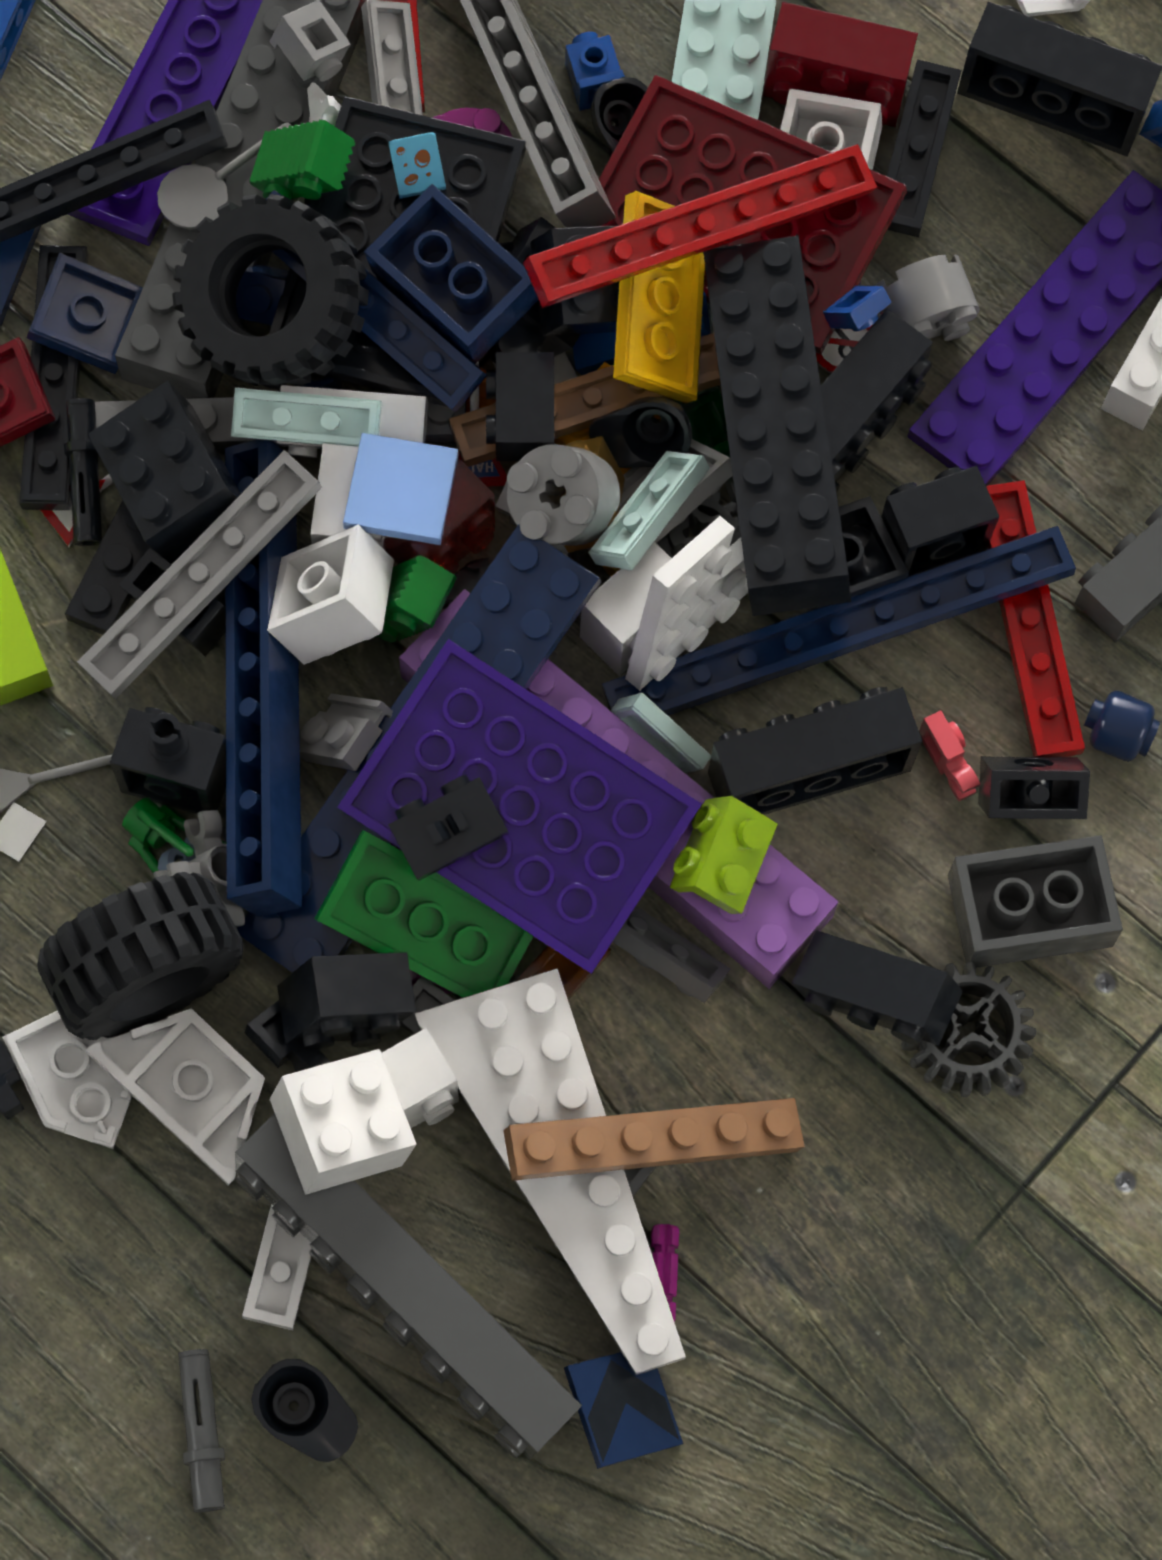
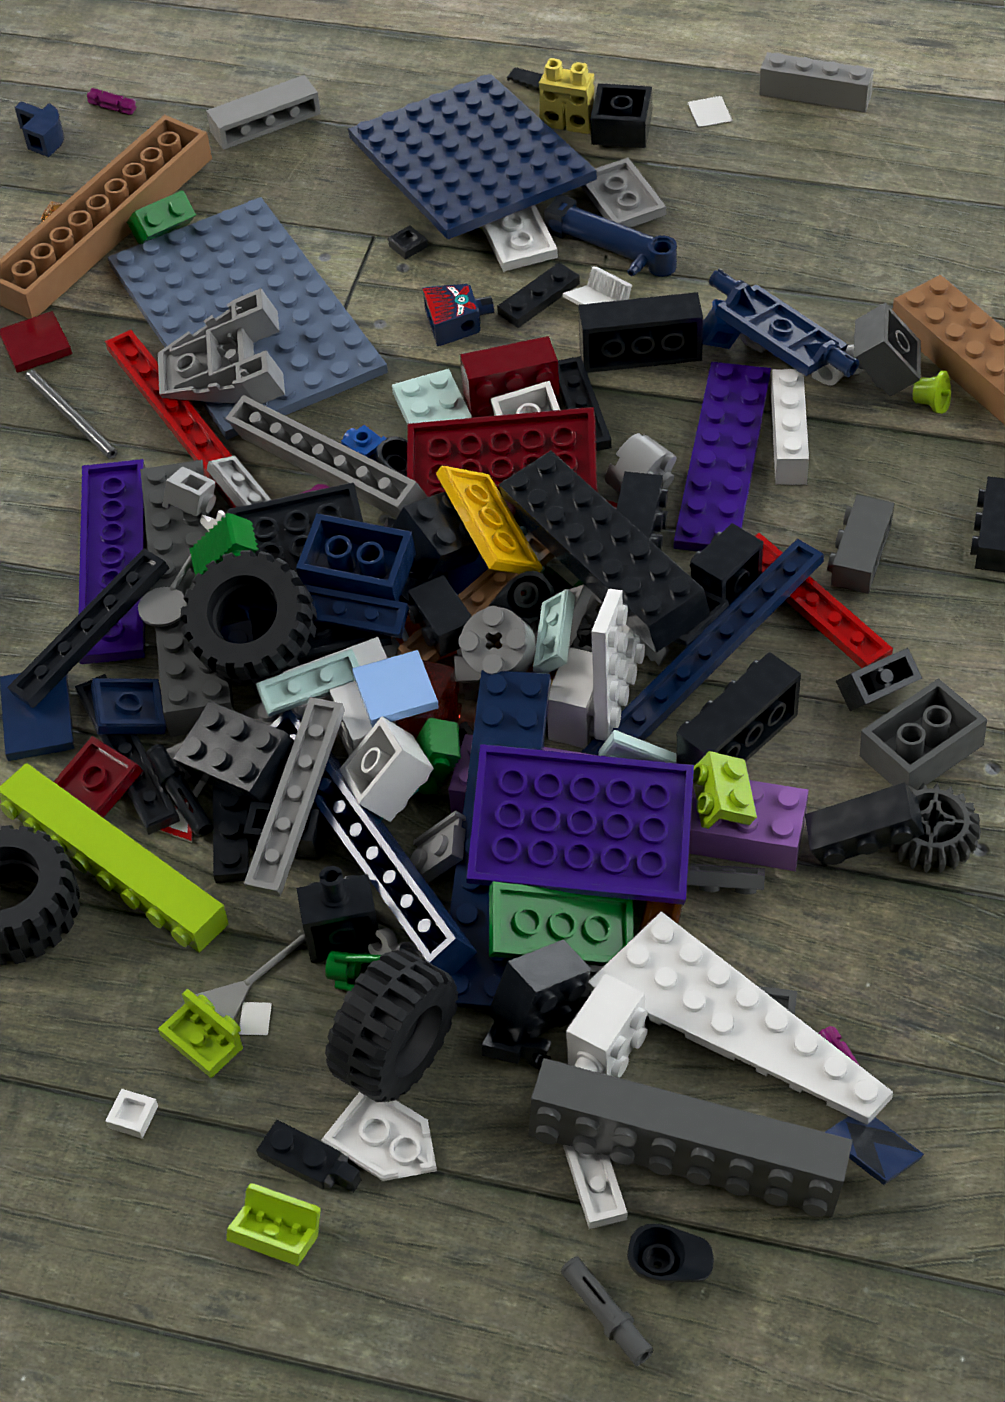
camera: 20 degrees left, 20 degrees down
white wing [86,1008,265,1185] -> none
white brick [270,1049,417,1195] -> none
medium azure slope [388,132,446,199] -> none
black brick [389,774,509,881] -> none
medium nougat plate [503,1098,805,1181] -> none
red plate [523,144,877,308] -> none
blue plate [823,286,892,332] -> none
coral plate [919,710,980,801] -> none
dark blue head [1083,691,1160,762] -> none

